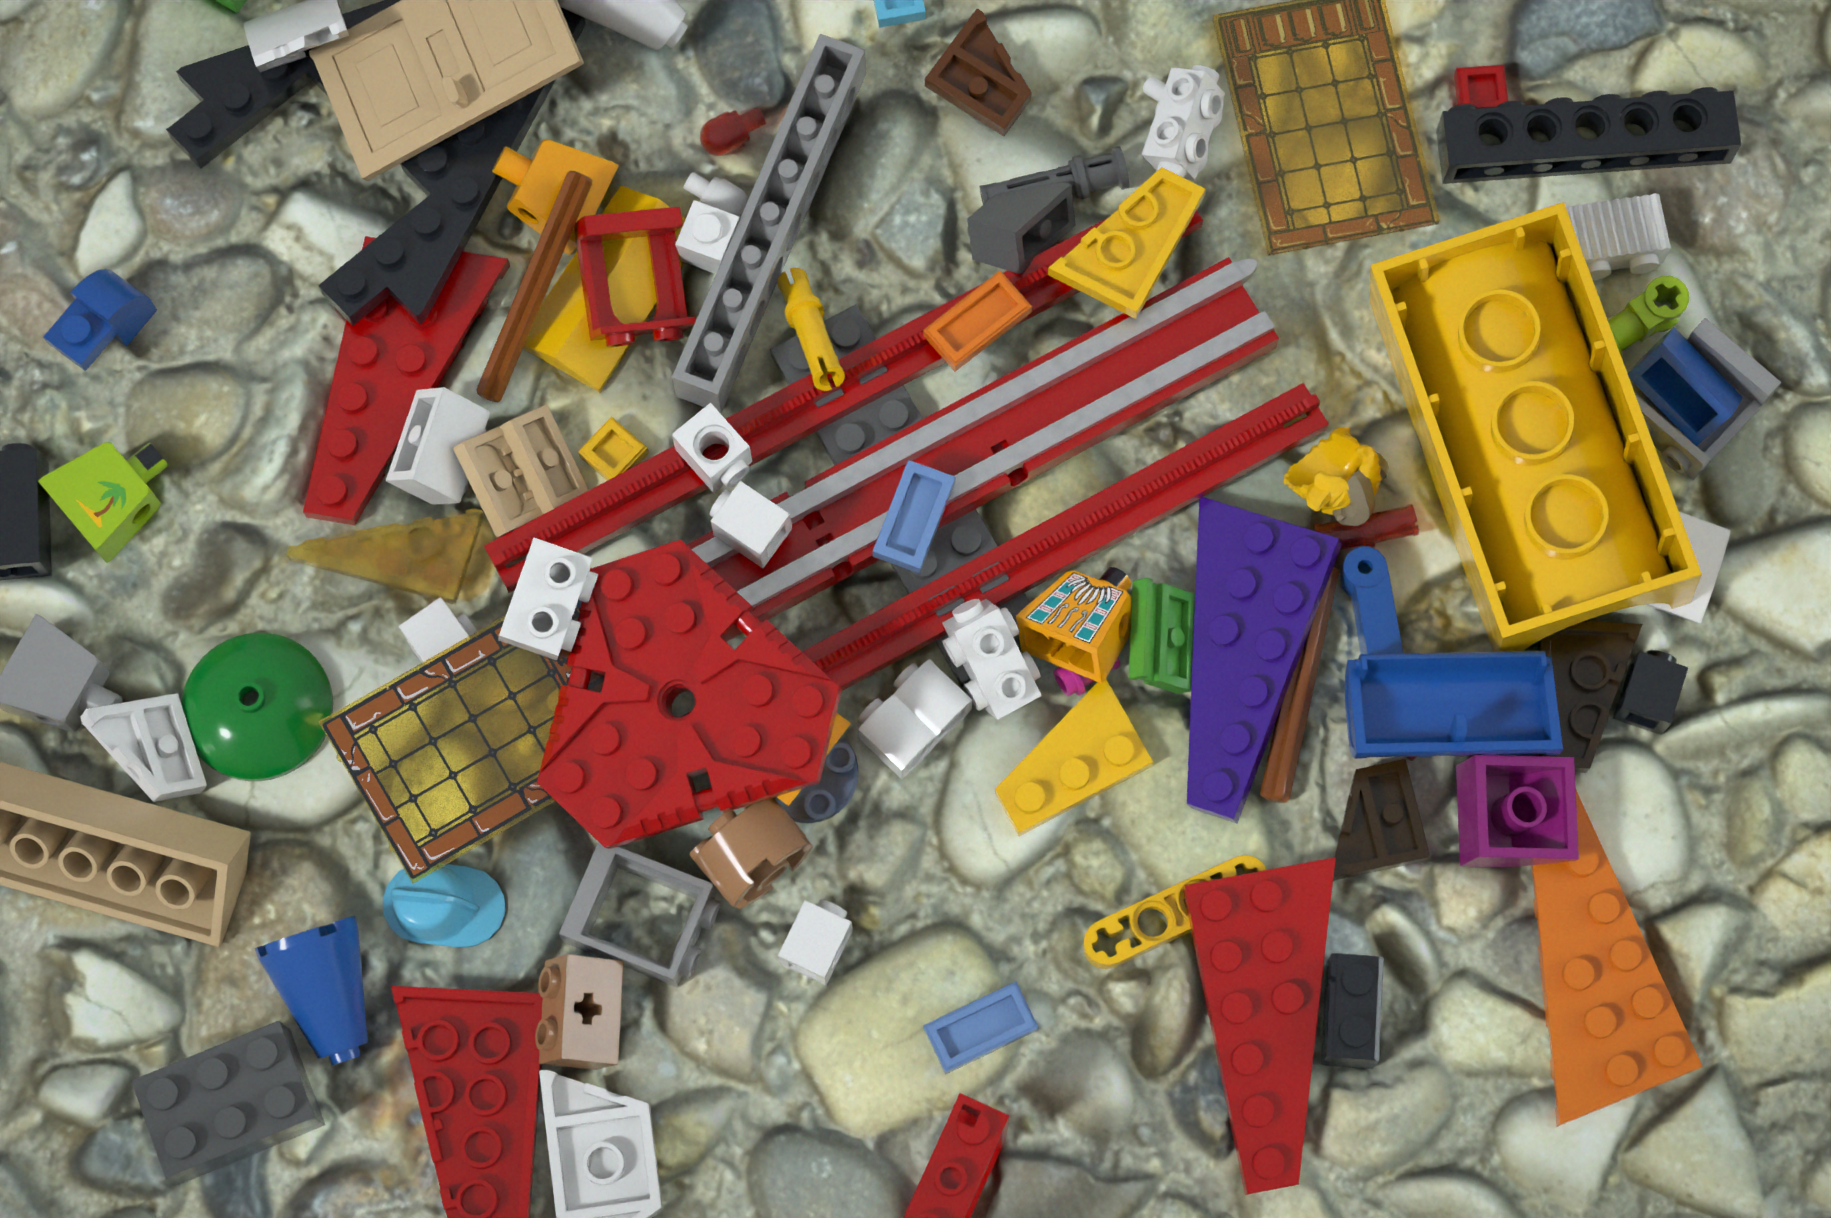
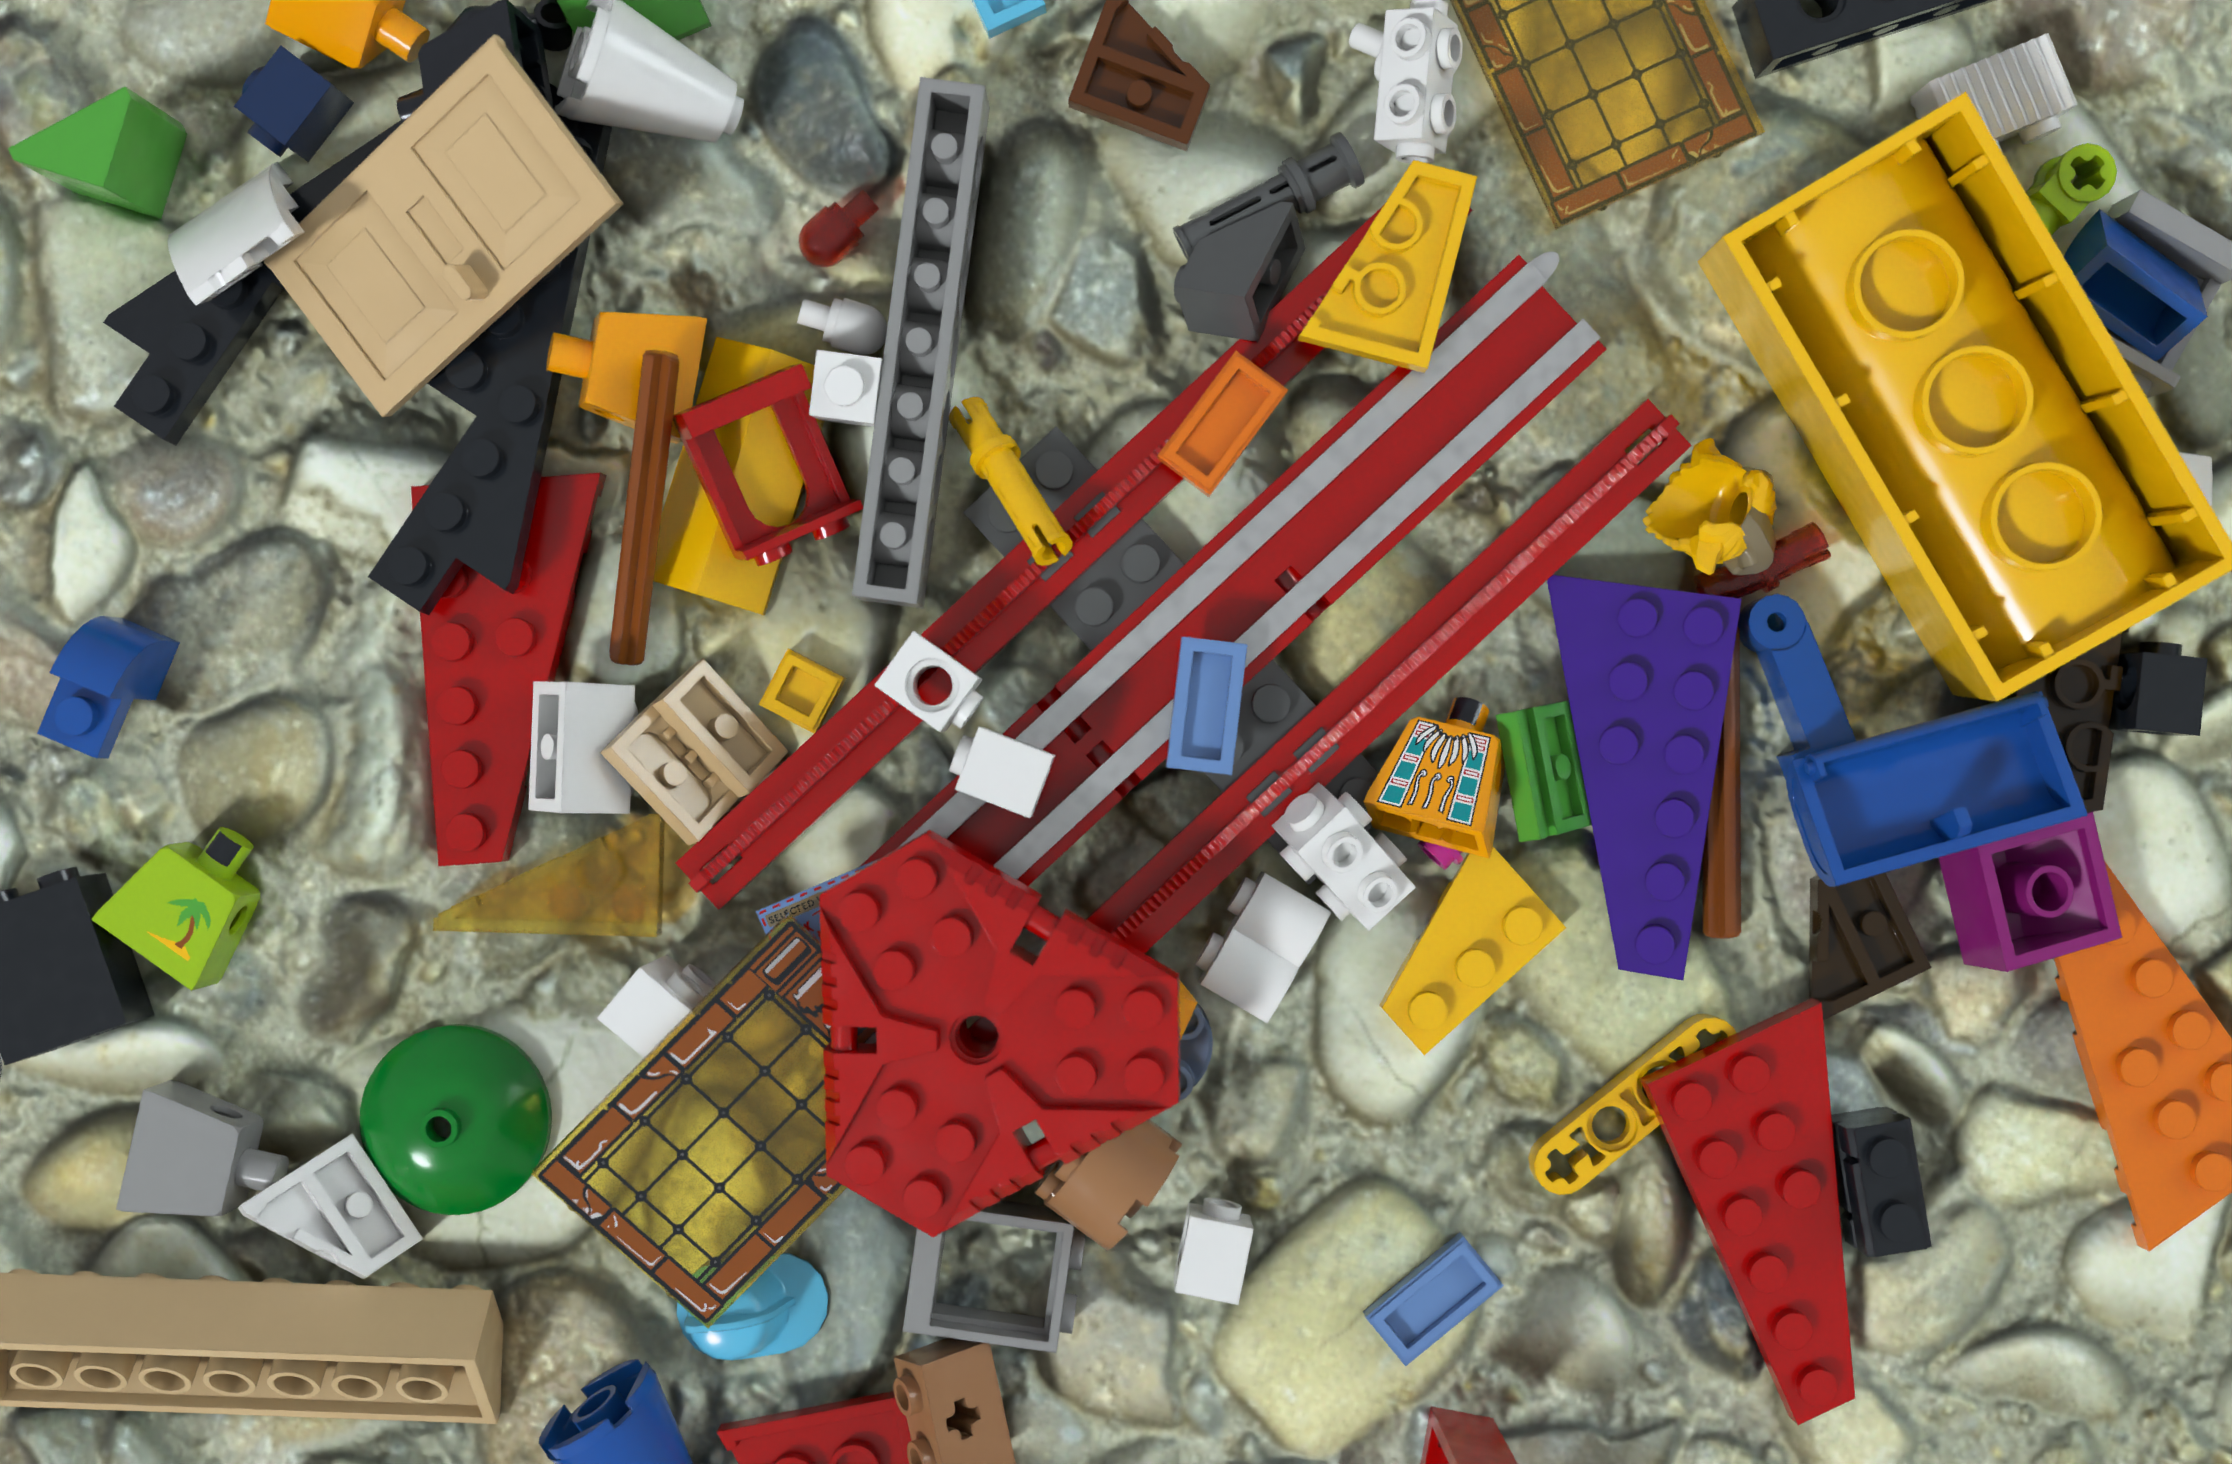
camera: 20 degrees left, 15 degrees up
white brick [498,538,598,660] -> none

